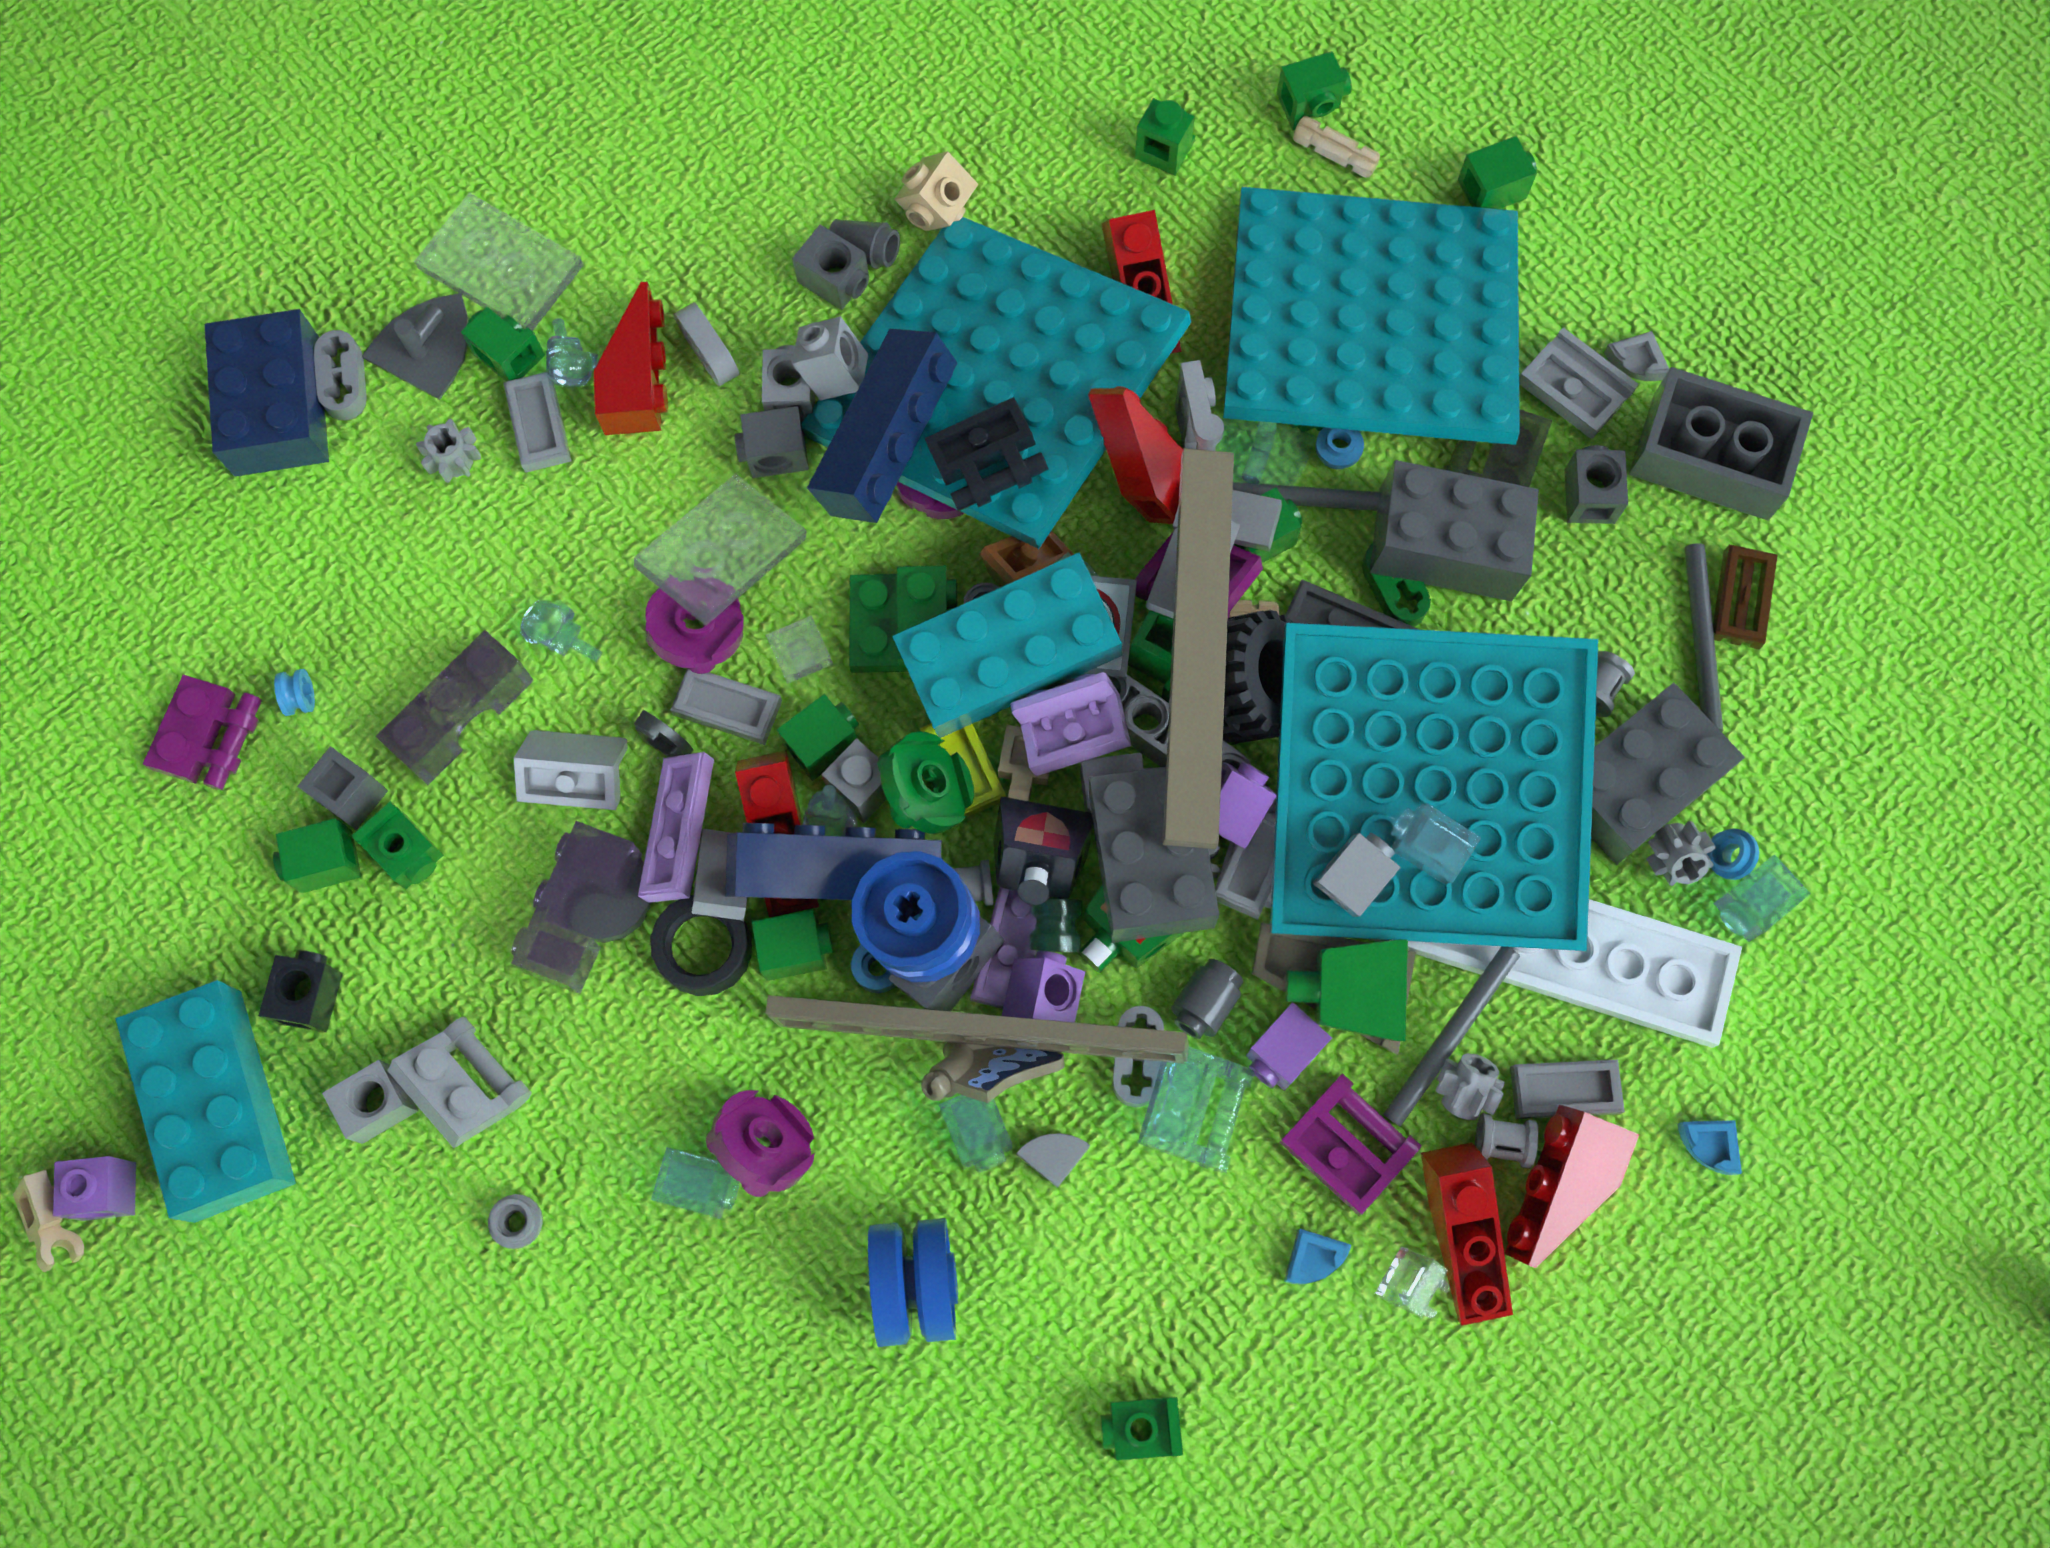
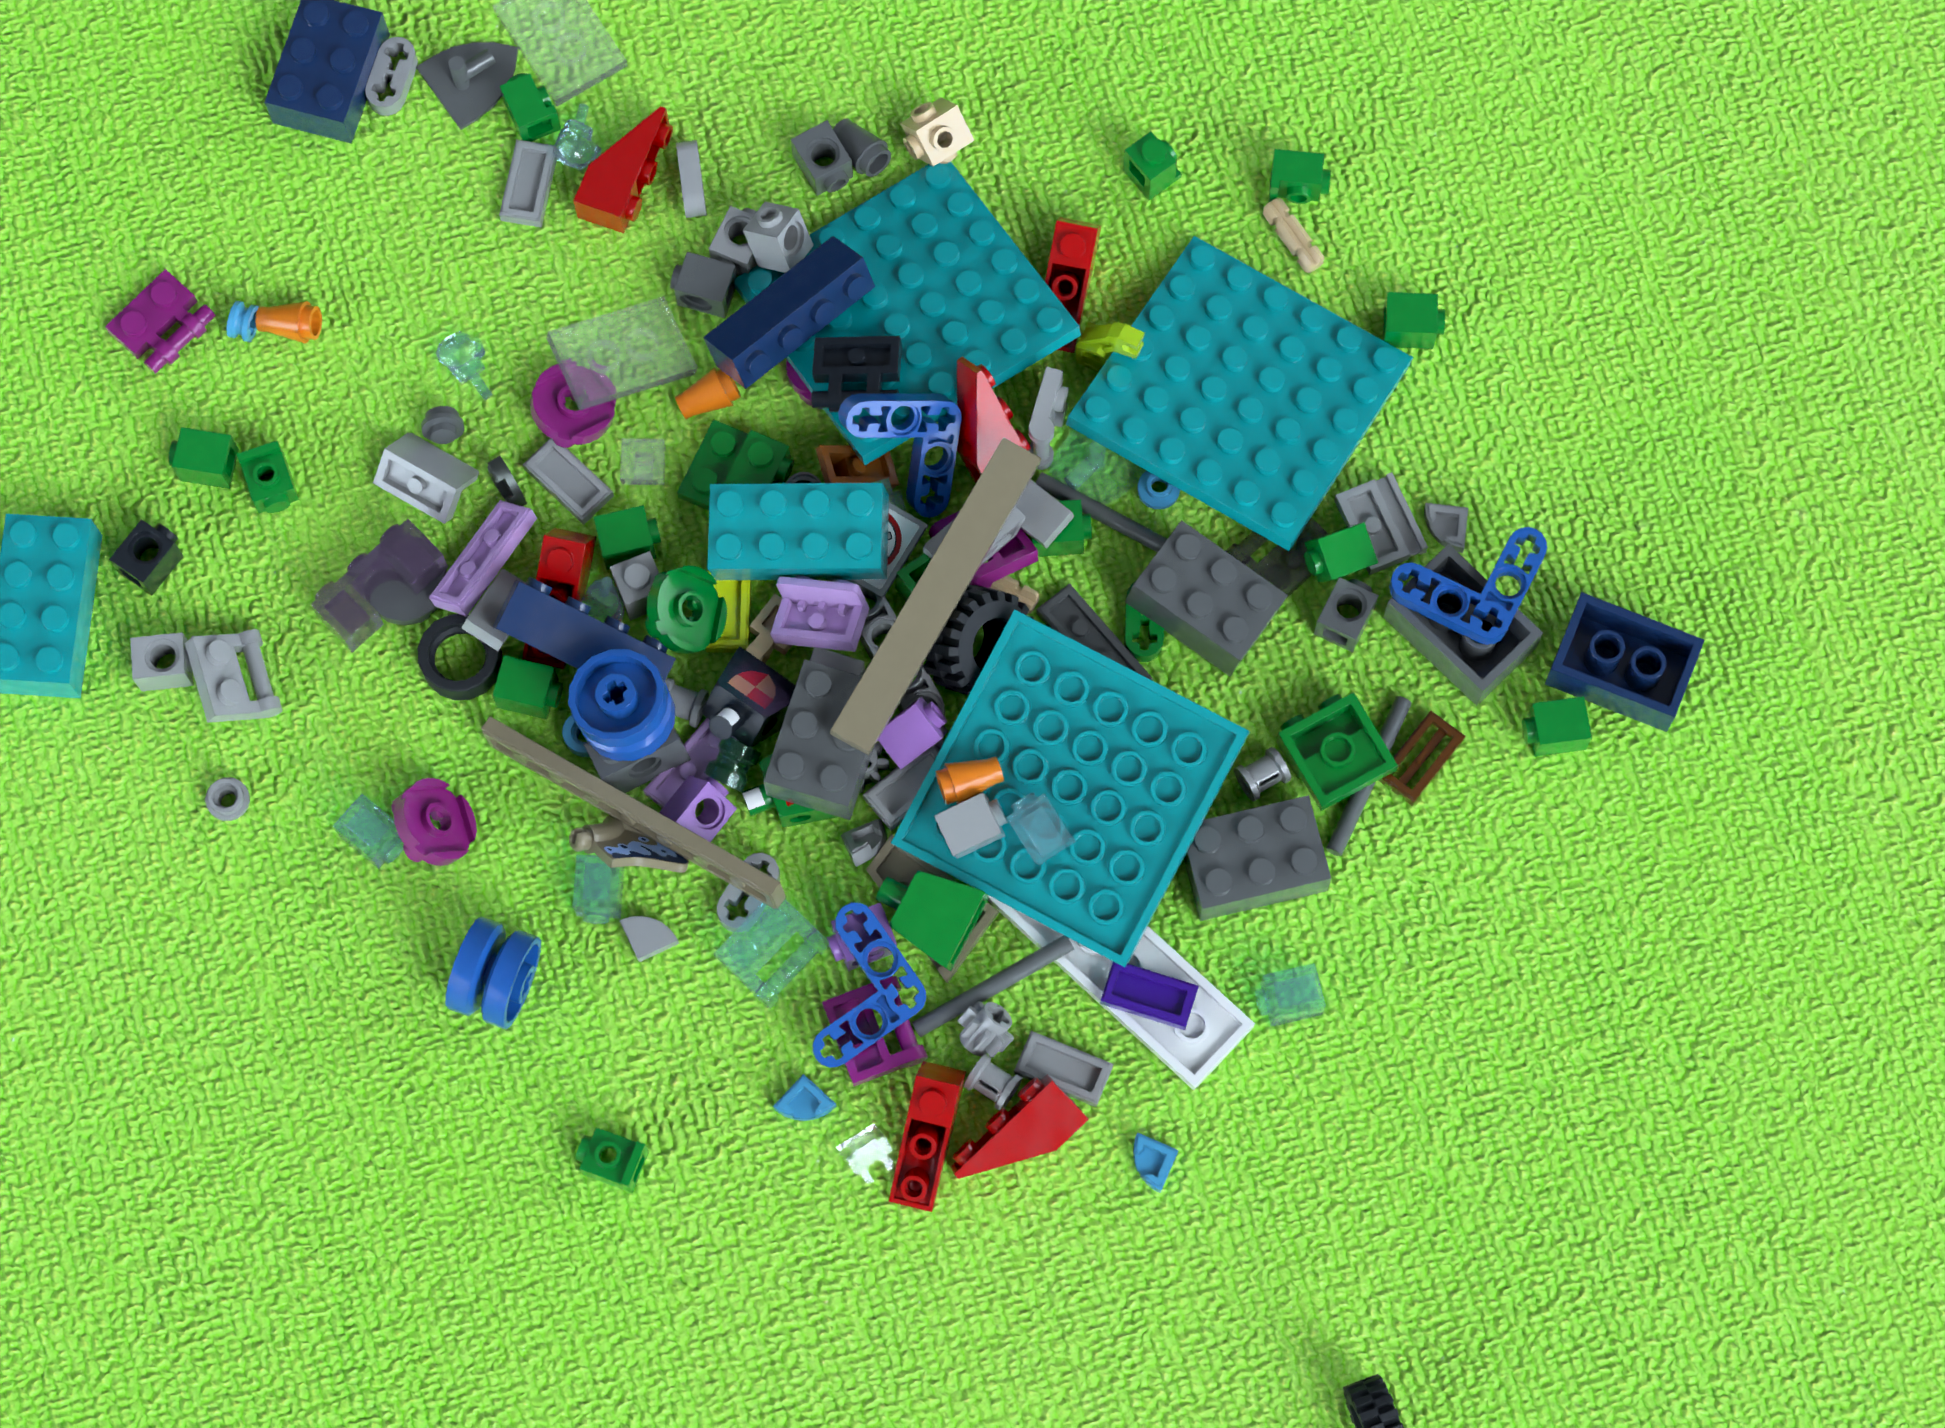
camera: 25 degrees right, 0 degrees up
dark grey brick [297,746,388,830] -> none
arch [375,630,534,785] -> none
light grey gear [416,419,481,483] -> none
dark grey brick [1171,959,1243,1039] -> none
light grey gear [1647,821,1716,886] -> none
dark azure plate [1707,829,1759,880] -> none
none -> orange cone [255,301,322,343]
none -> dark grey plate [421,406,464,444]
none -> orange cone [675,368,741,419]
none -> blue beam [812,903,926,1068]
none -> blue beam [838,393,962,518]
none -> light grey tile [841,818,887,867]
none -> orange cone [935,756,1004,805]
none -> lime piece [1075,322,1145,373]
none -> dark purple tile [1100,961,1199,1030]
none -> green plate [1276,692,1398,811]
none -> green brick [1304,522,1378,583]
none -> blue beam [1389,527,1547,645]
none -> green brick [1522,696,1592,757]
none -> dark blue brick [1545,592,1705,732]

